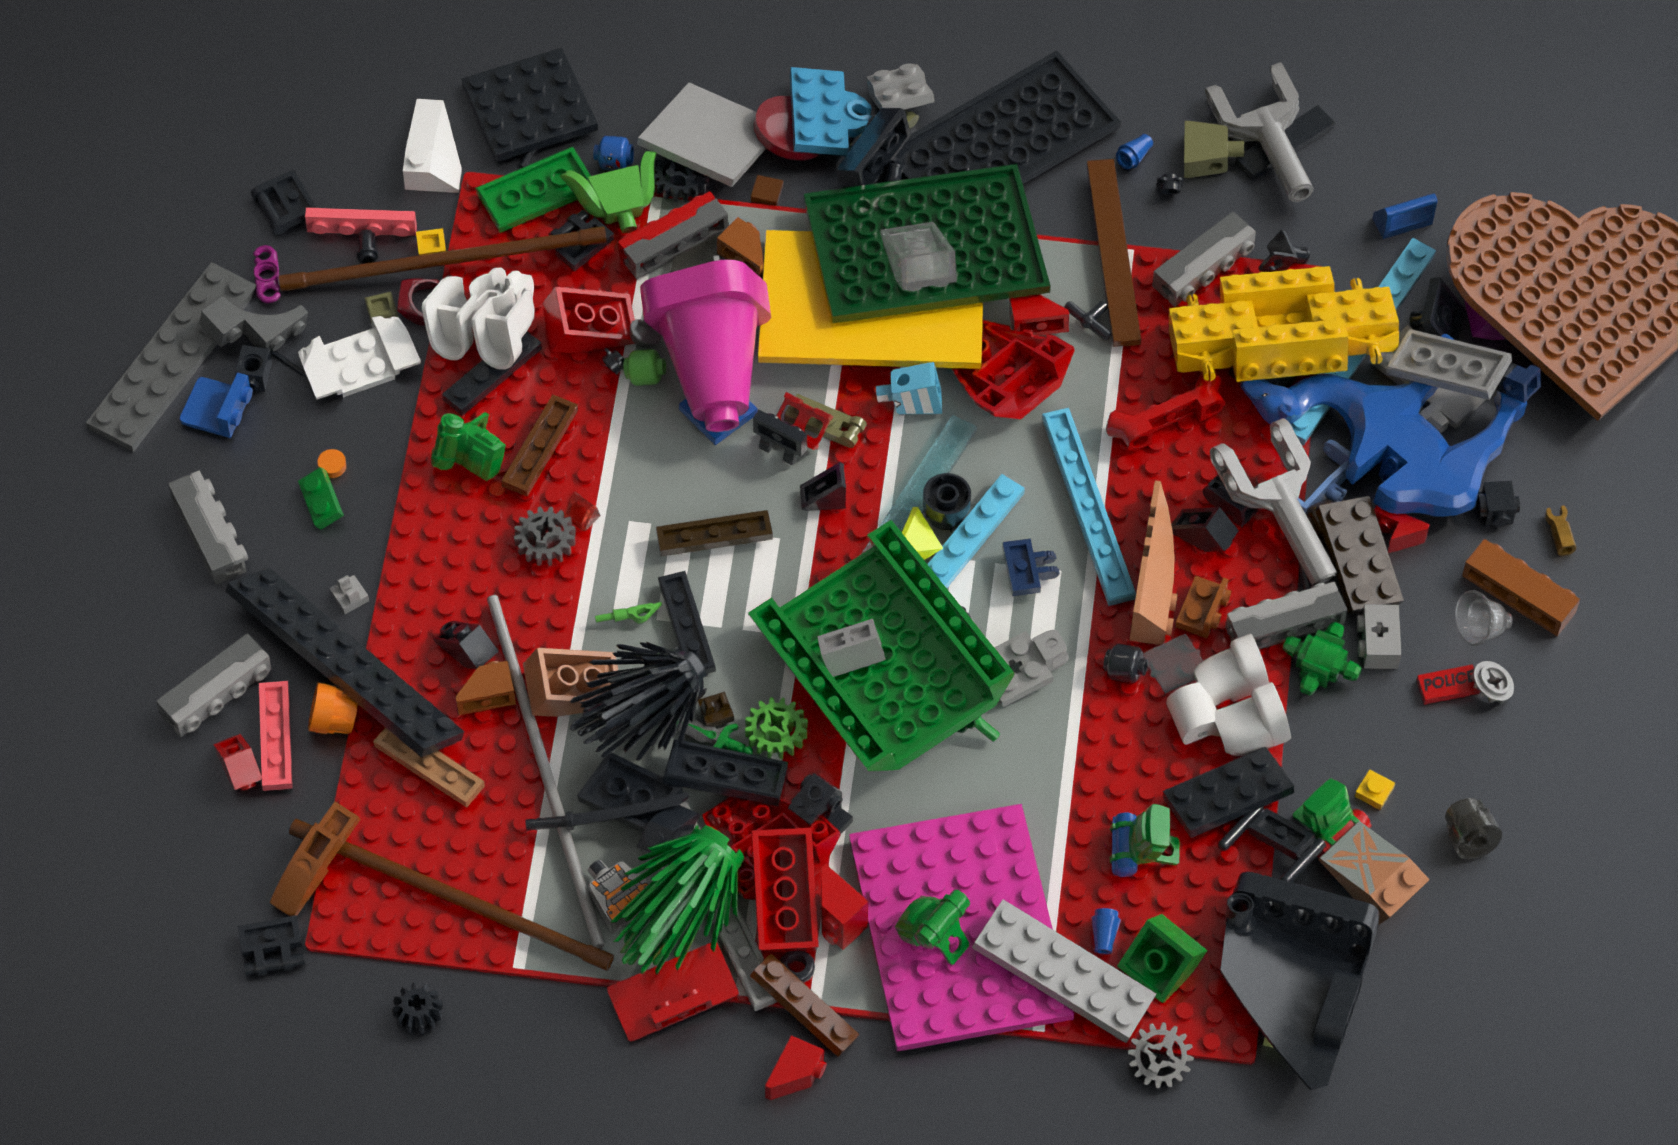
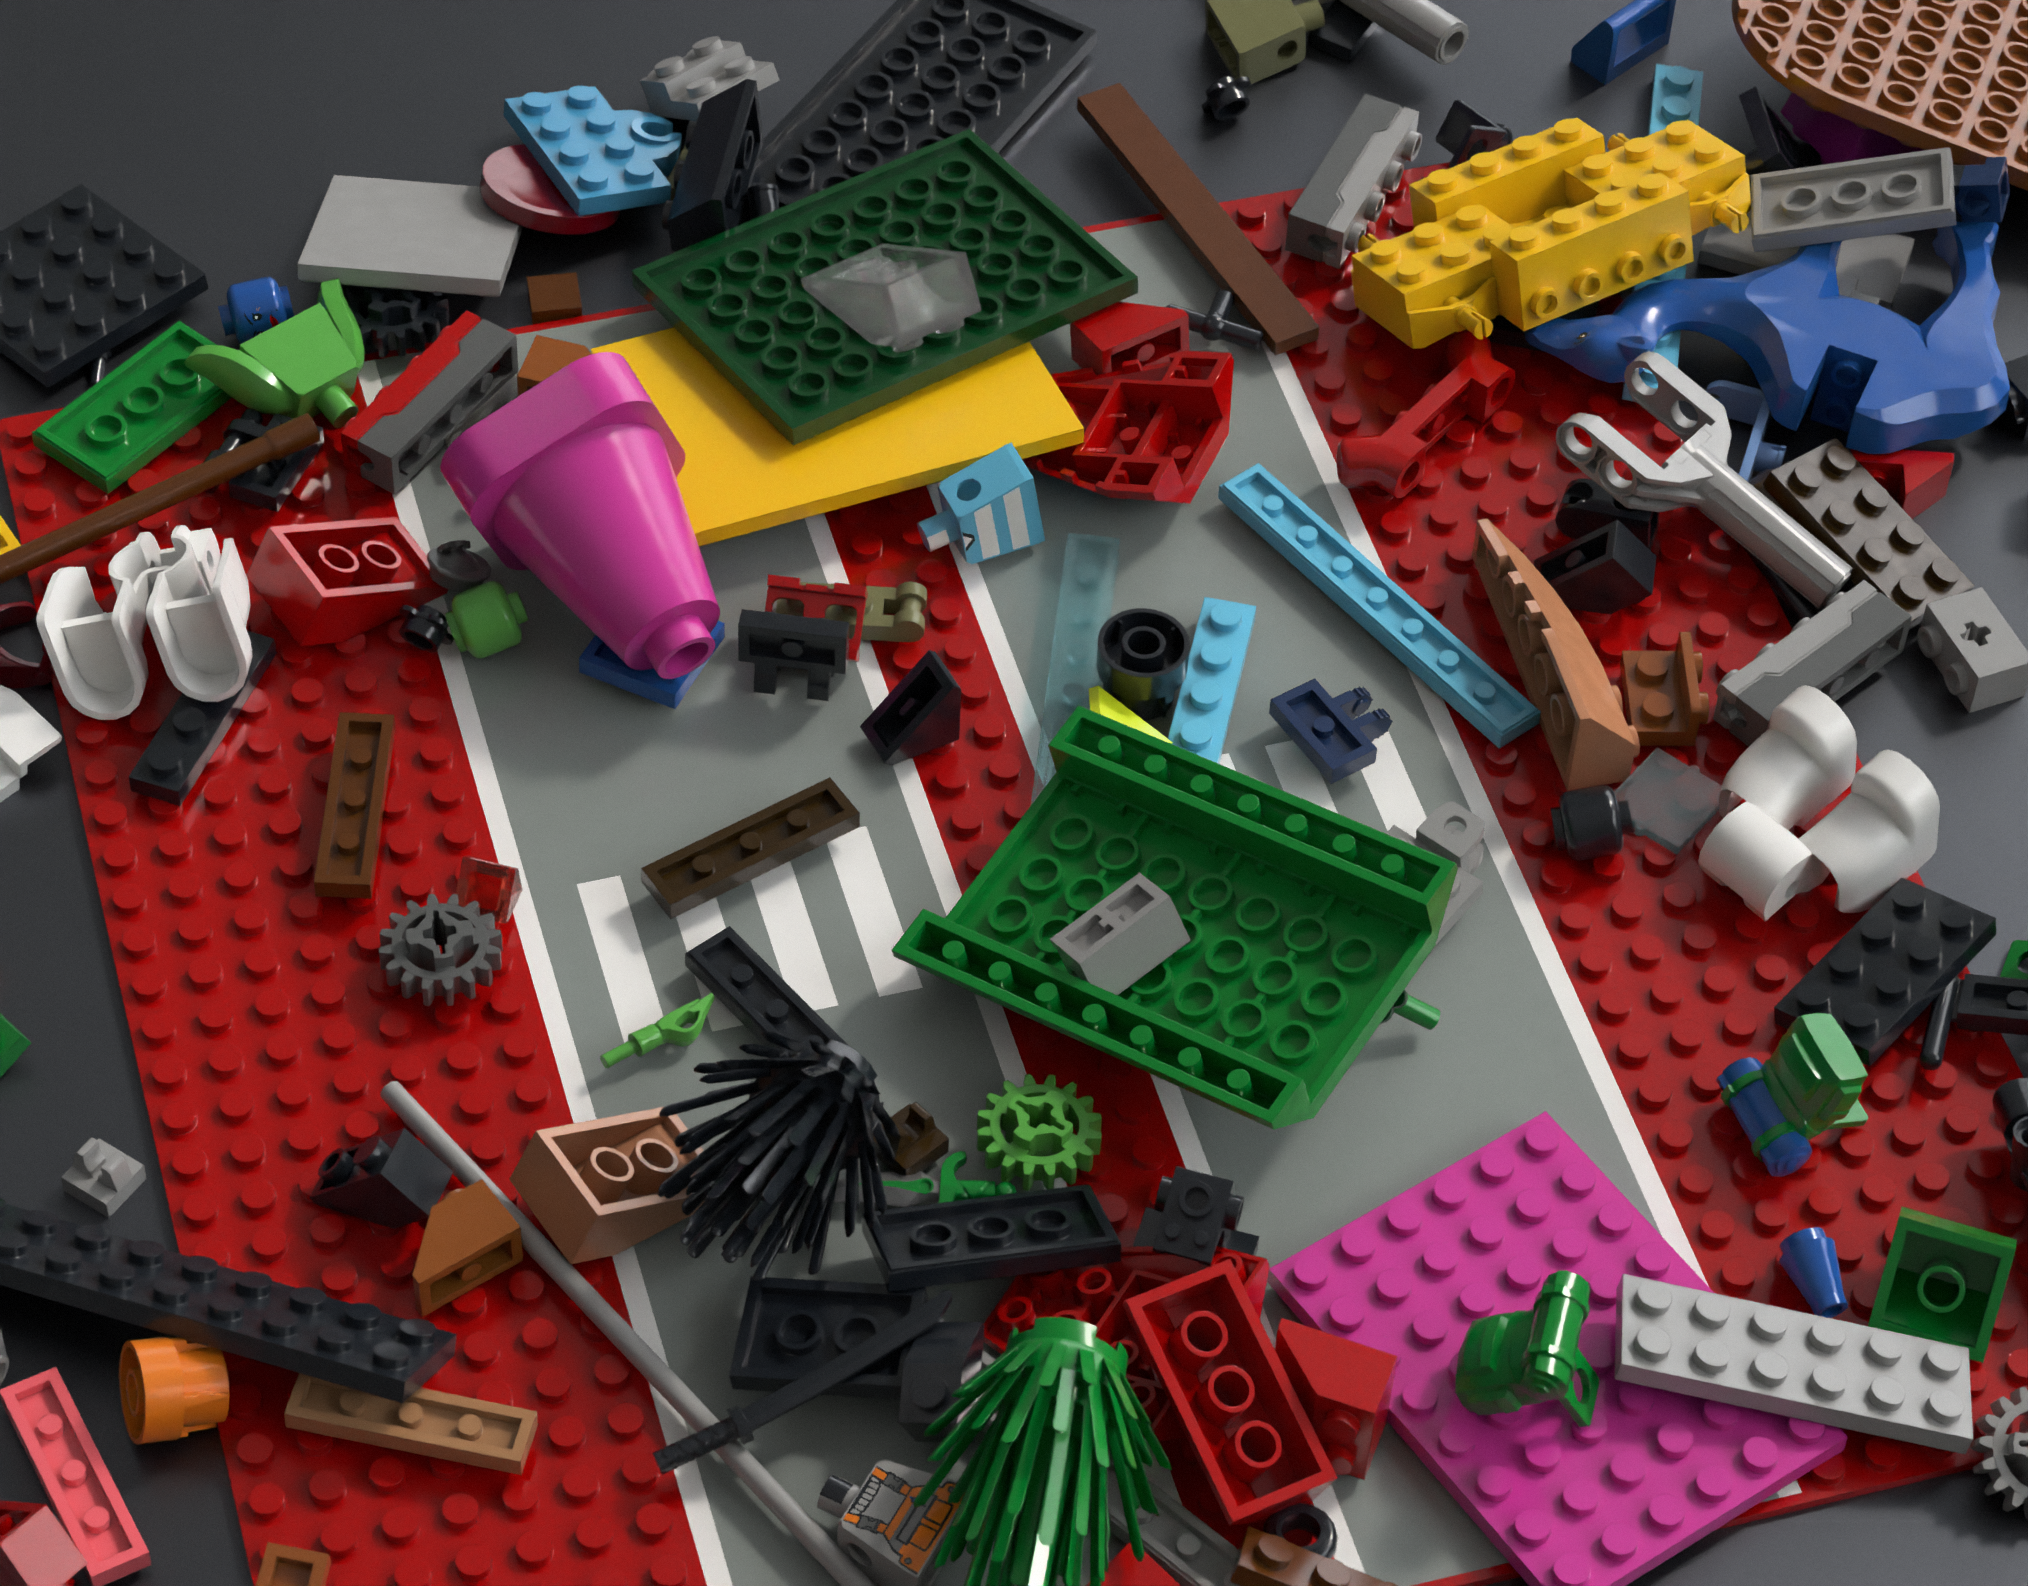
camera: 25 degrees left, 10 degrees down
green piece [431,412,506,481] -> none
blue cone [1116,134,1153,169] -> none
green piece [1283,622,1362,696] -> none

